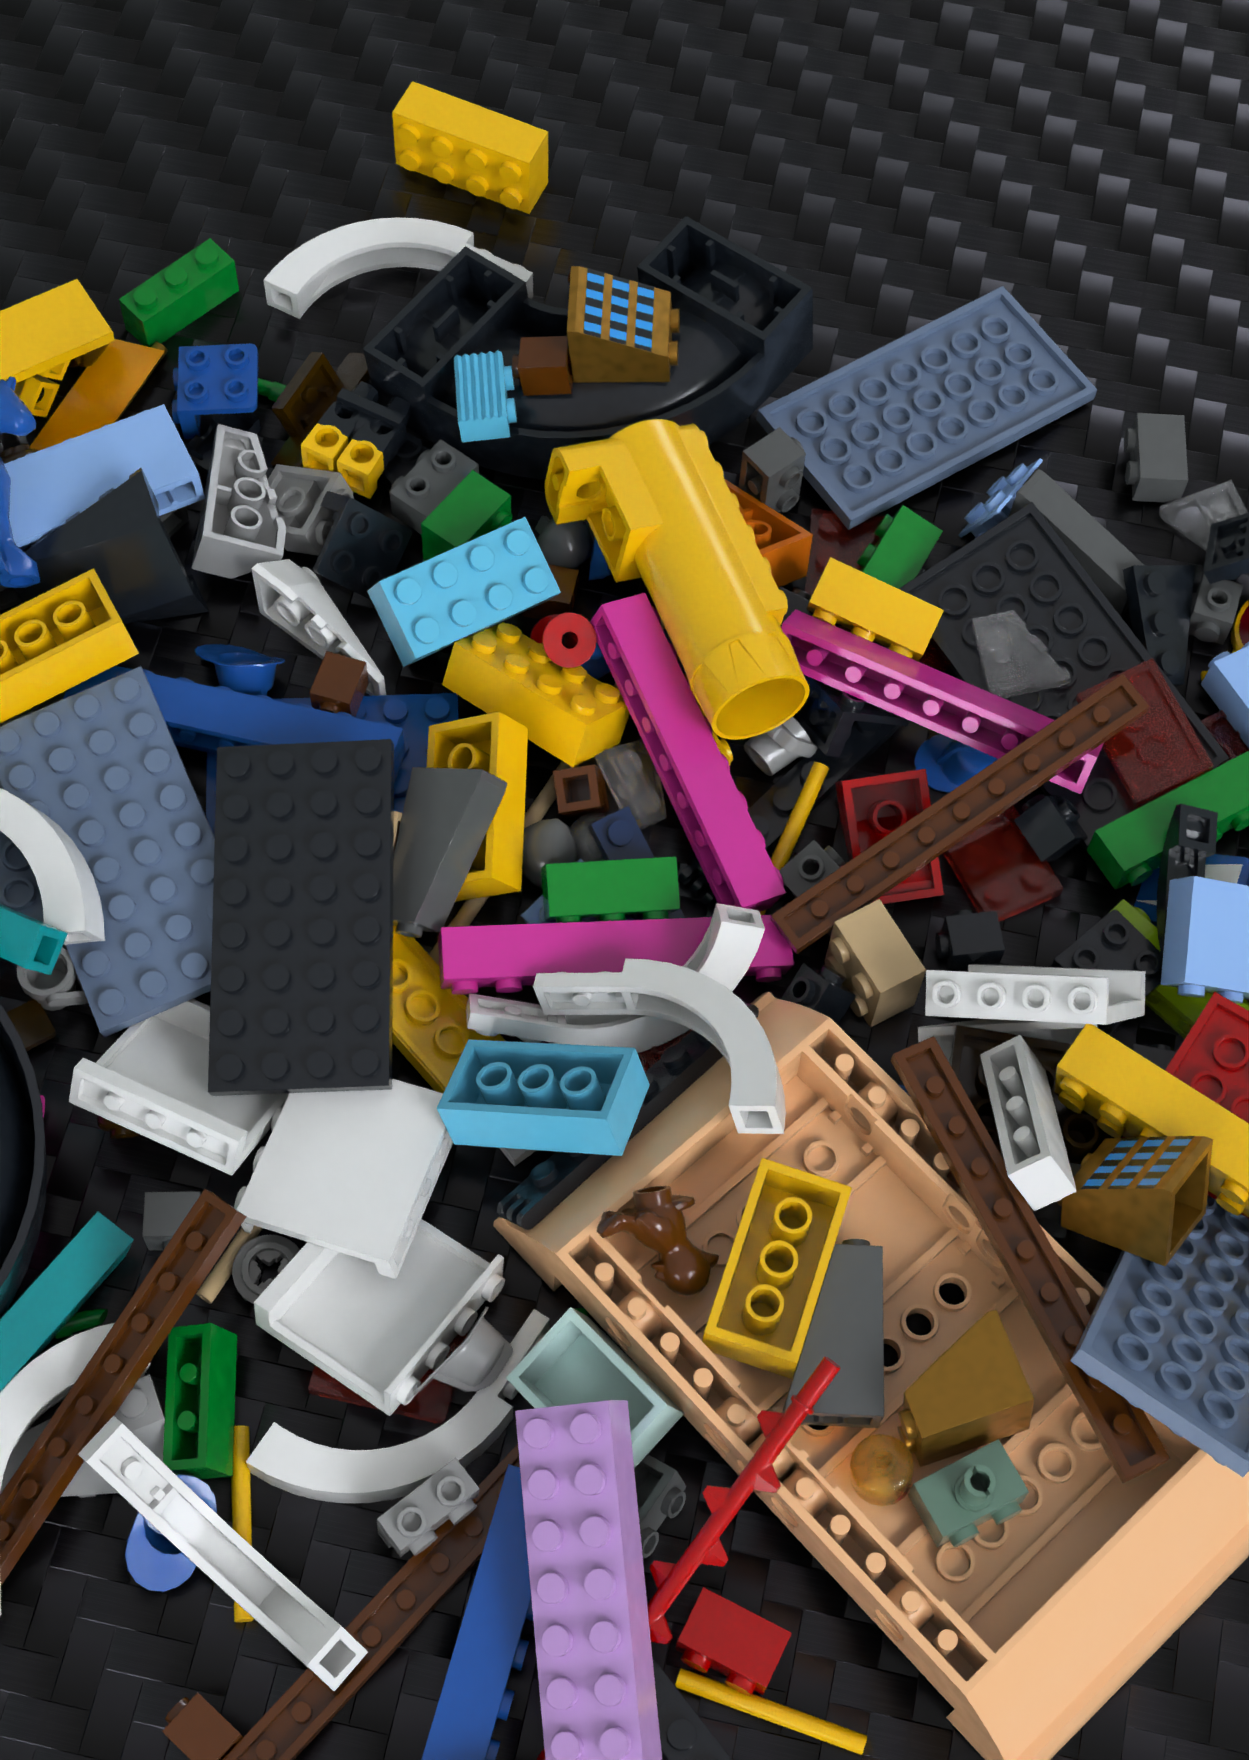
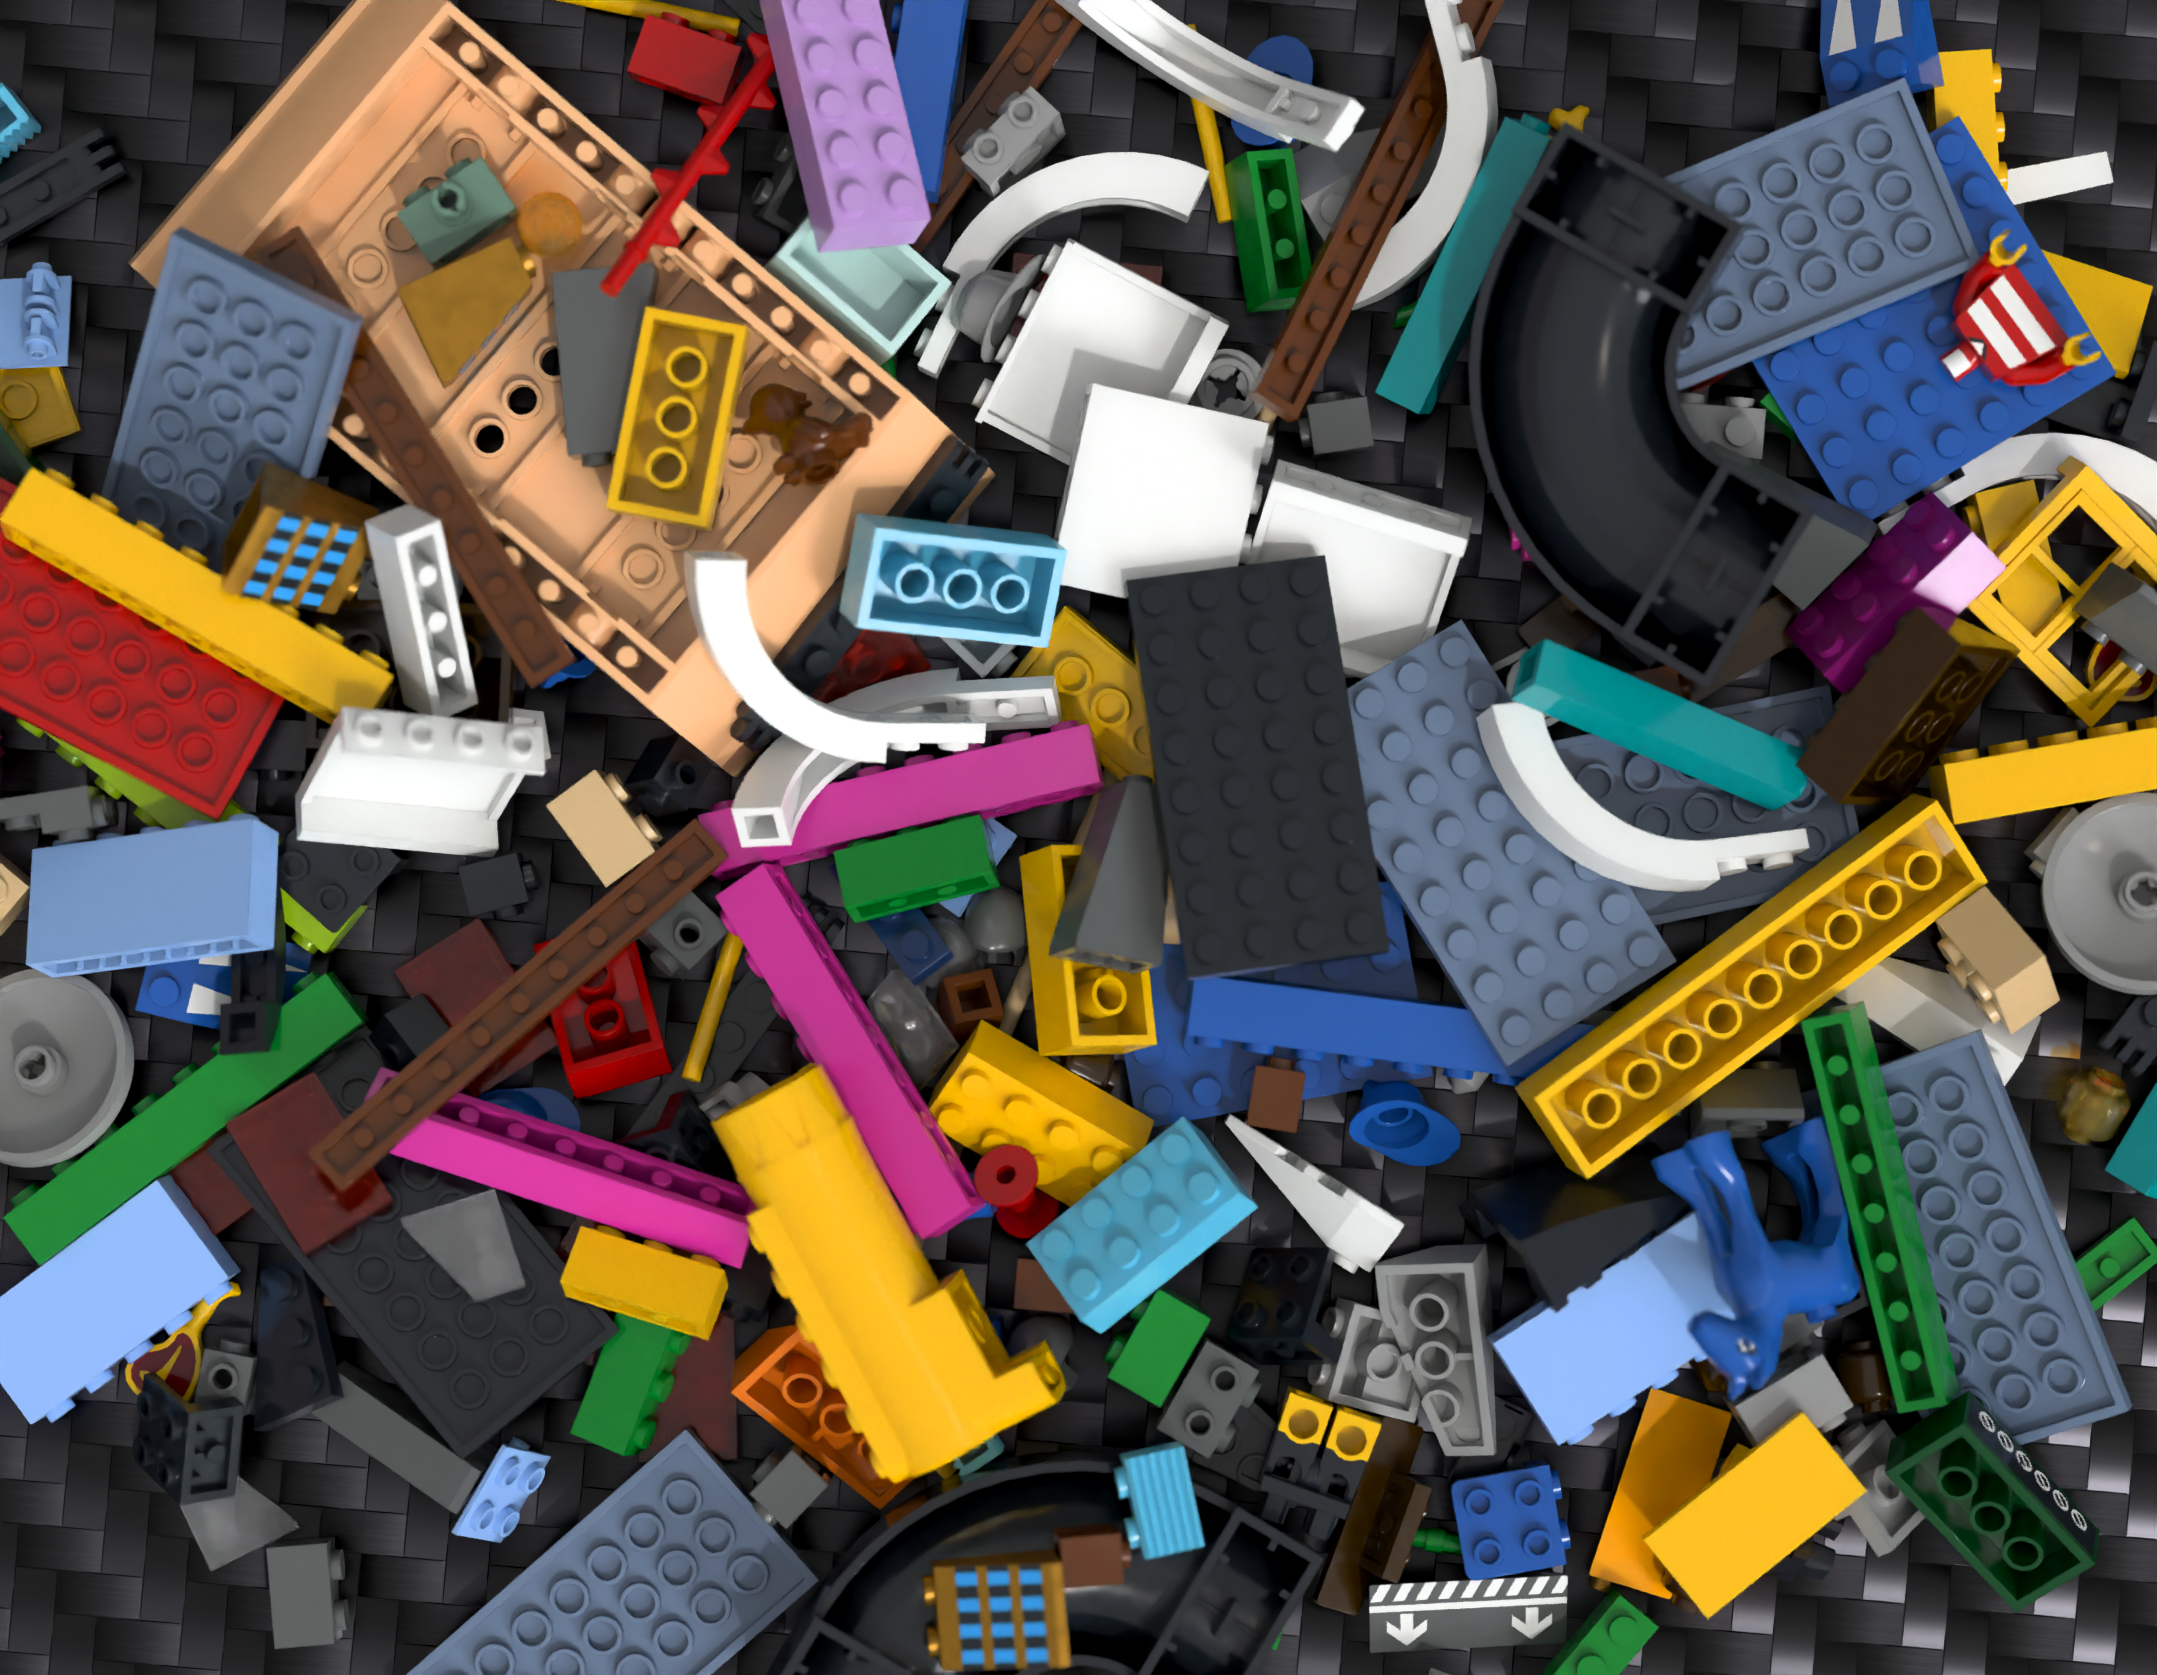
camera: 175 degrees right, 25 degrees up
none -> dark grey sticker [1369,1575,1568,1653]

